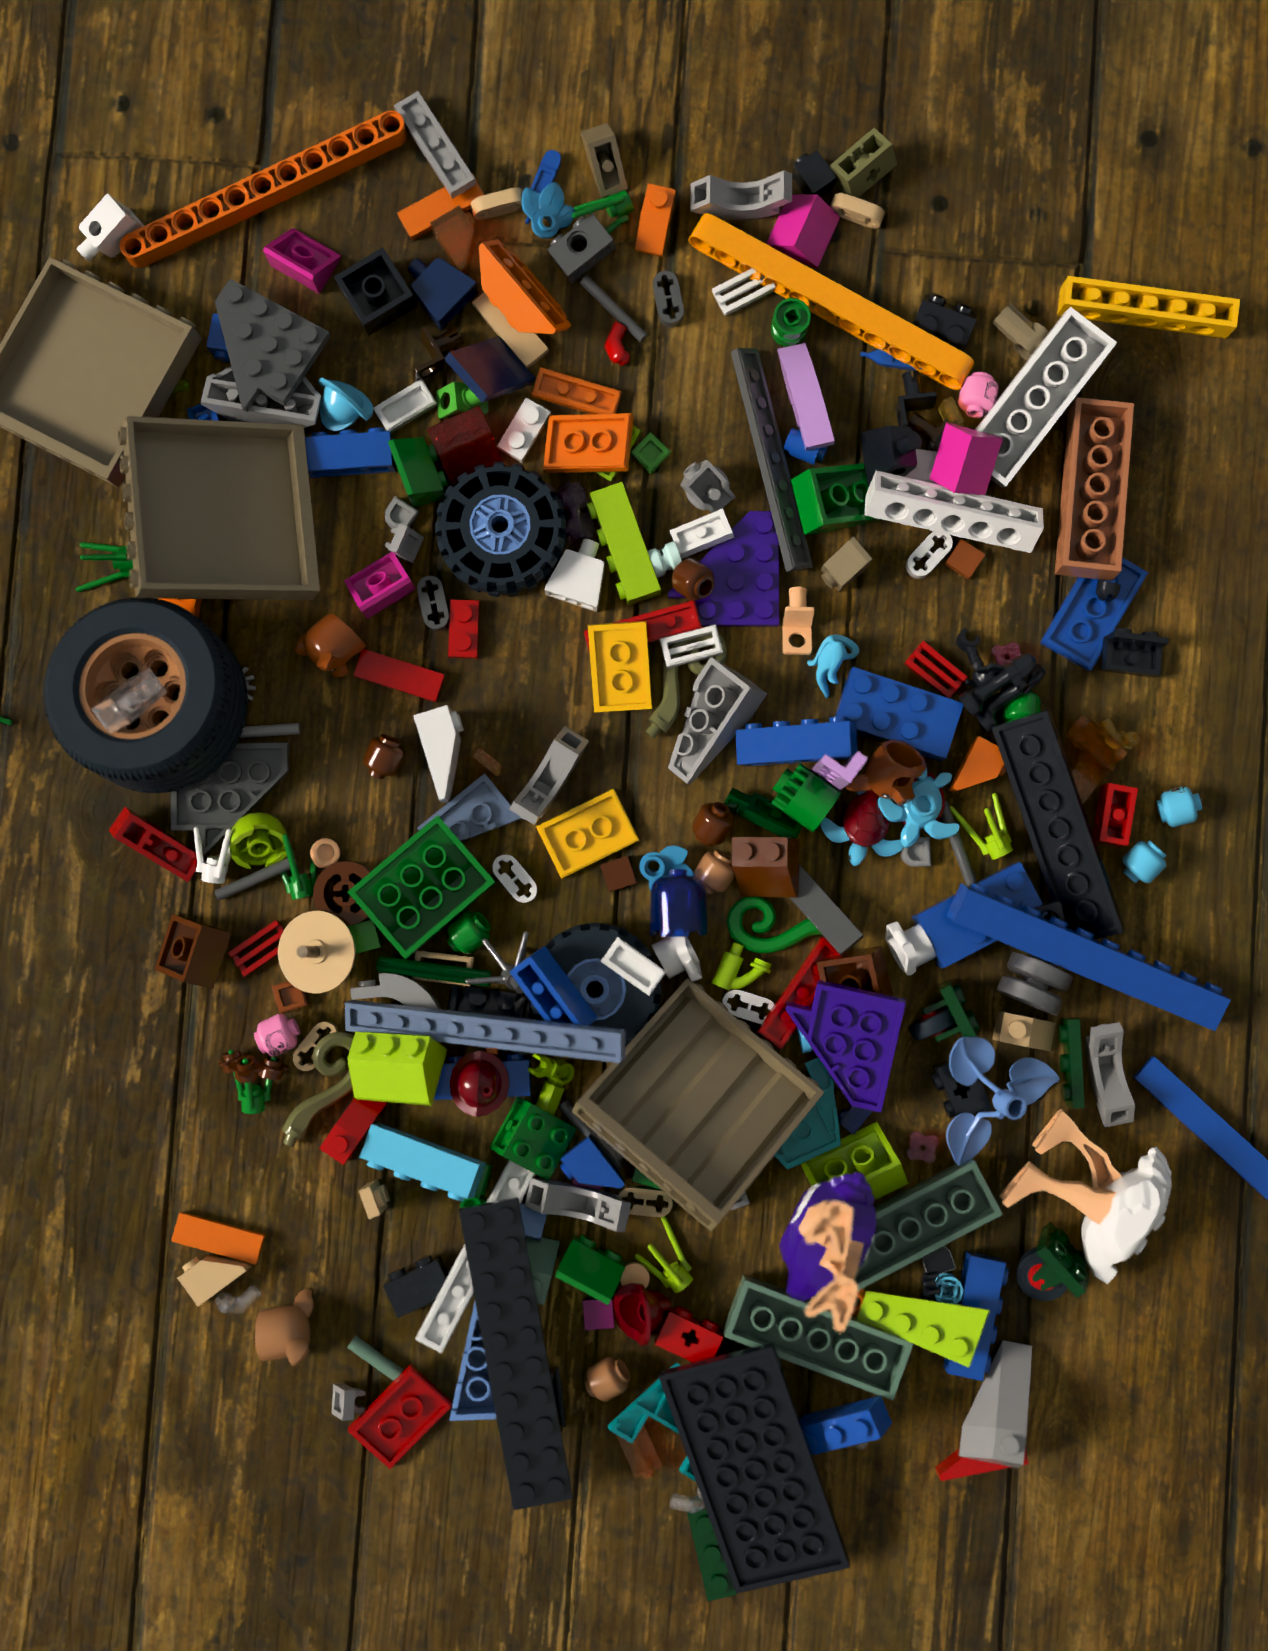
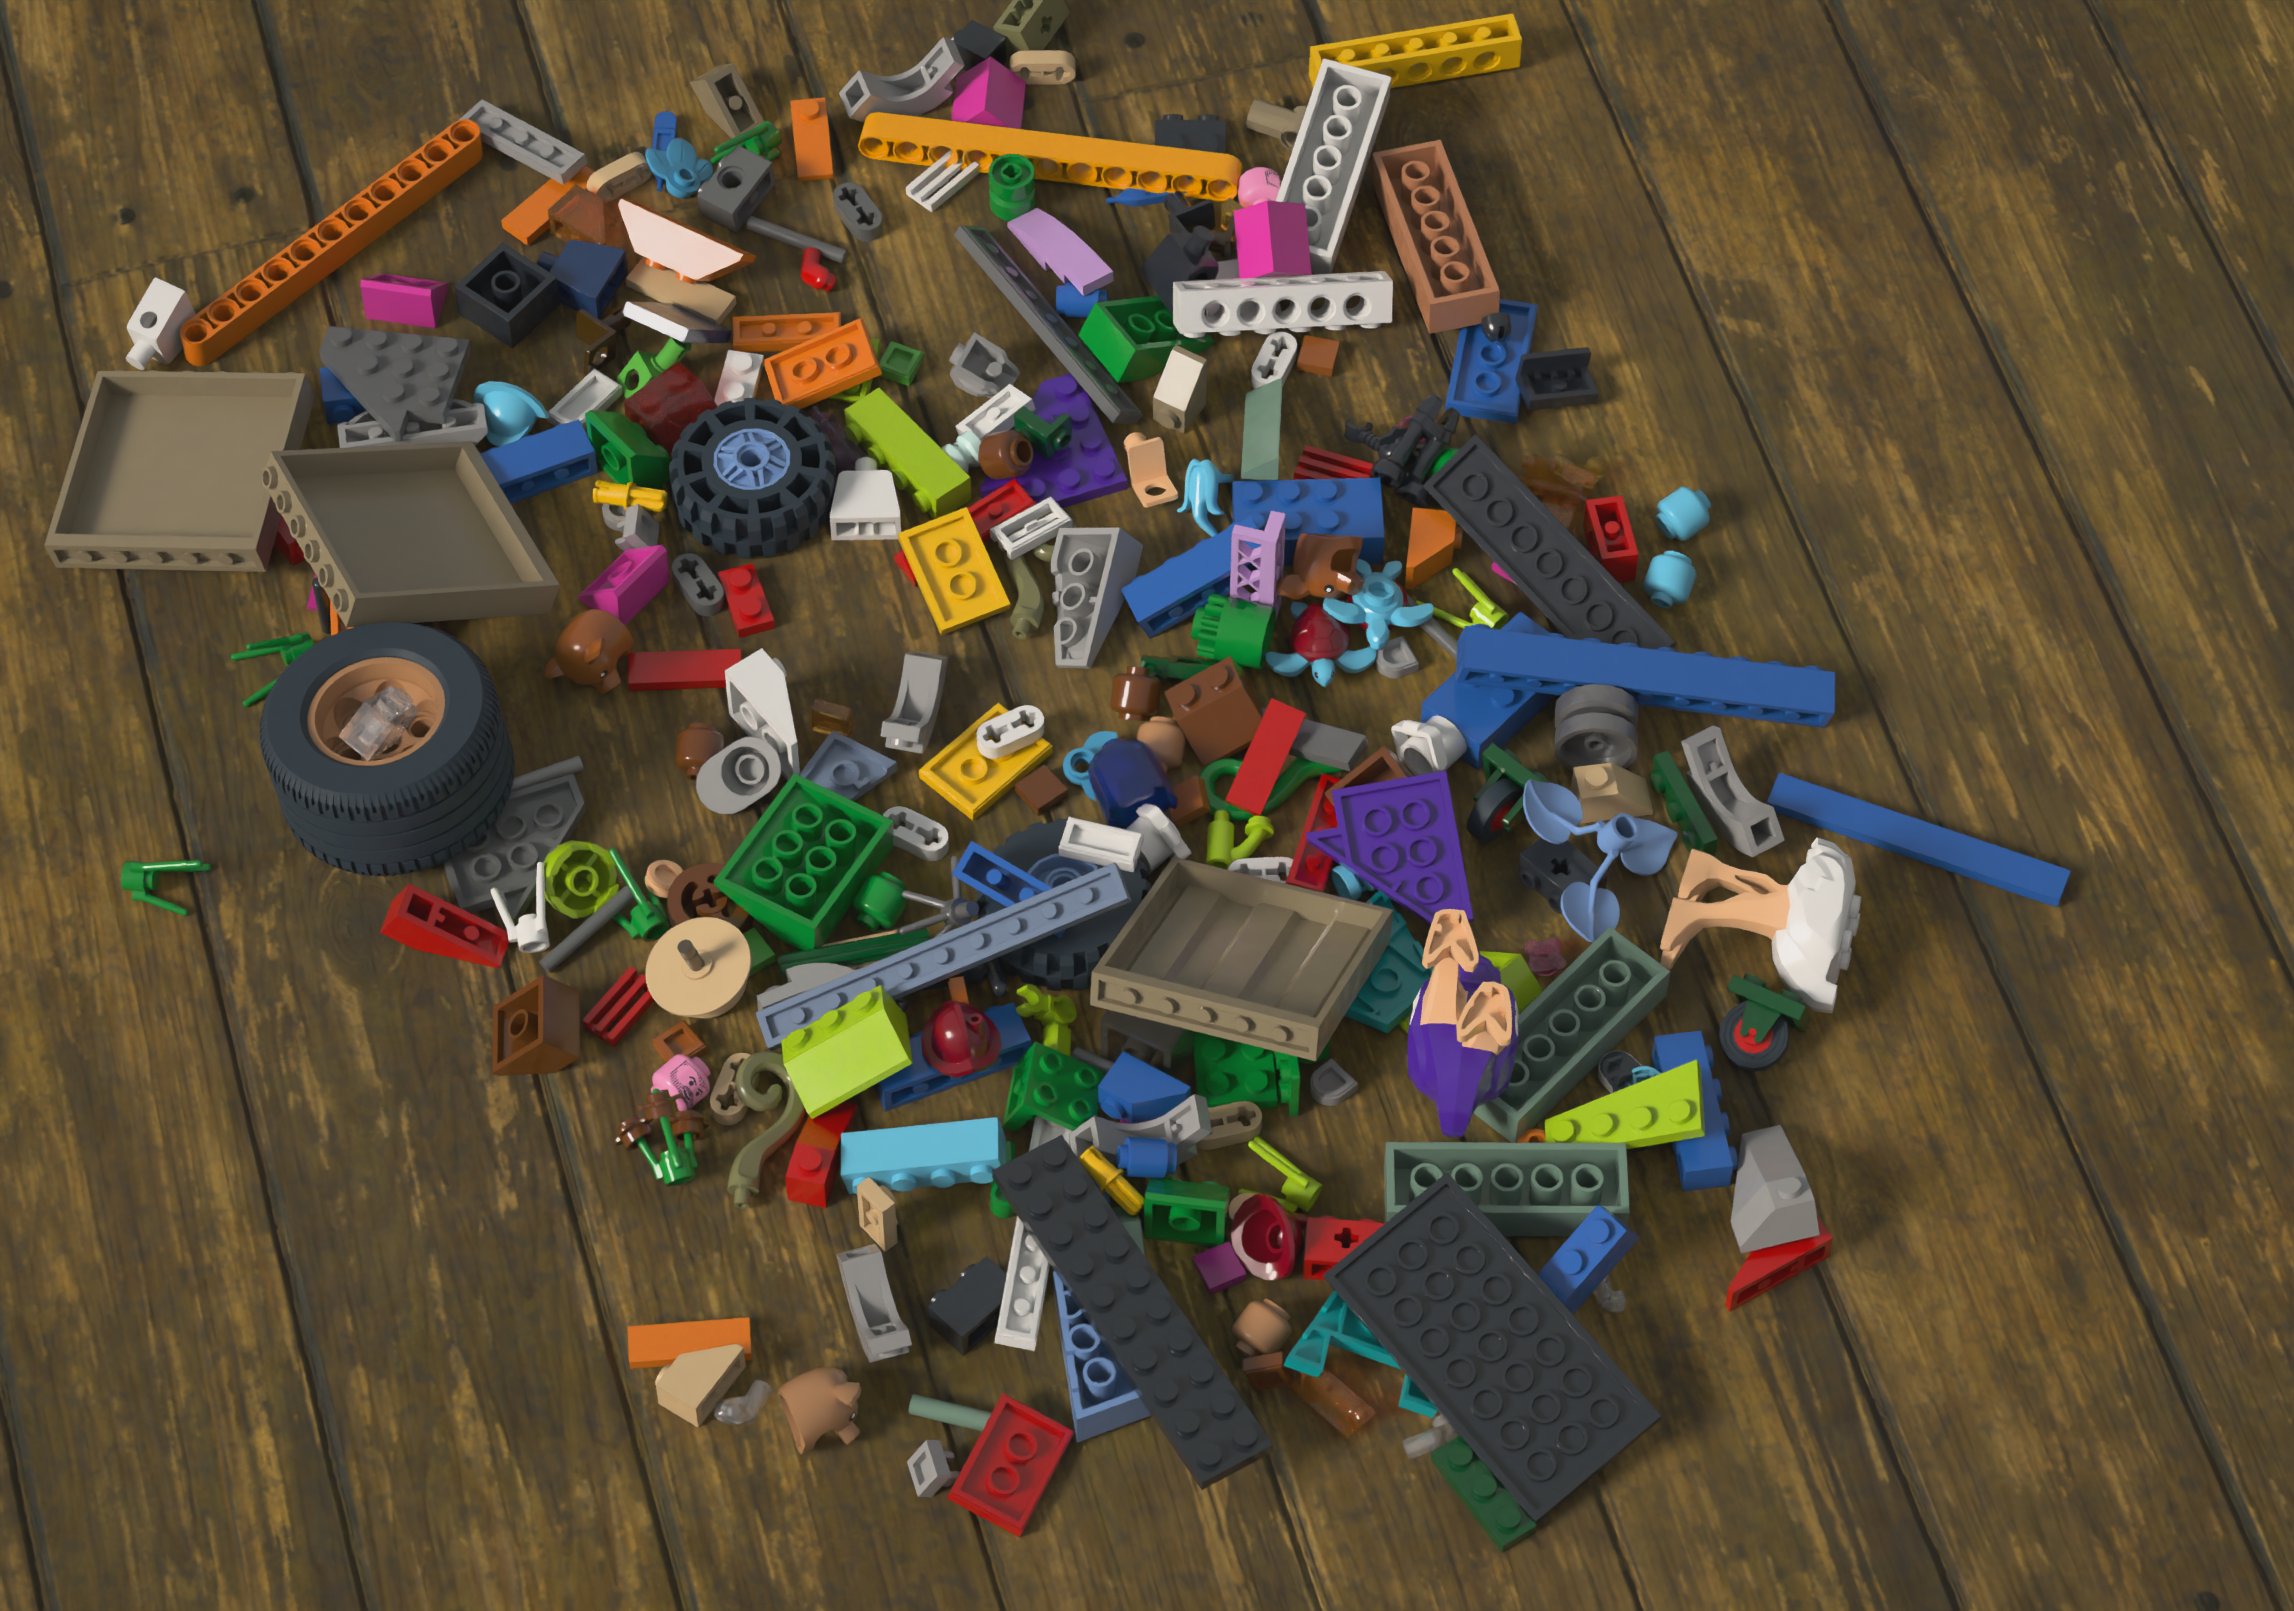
camera: 20 degrees left, 30 degrees down
none -> yellow axle [593,480,668,512]
none -> light grey piece [696,737,781,814]
none -> light grey arch [836,1244,912,1363]
none -> white beam [977,705,1044,759]
none -> dark green bracket [1014,406,1072,459]
none -> yellow axle [1078,1145,1144,1216]
none -> blue brick [1116,1137,1177,1178]
none -> dark orange tile [1166,775,1211,827]
none -> red tile [1225,698,1306,816]
none -> sand green slope [1241,379,1283,480]
none -> reddish brown tile [1243,1352,1294,1391]

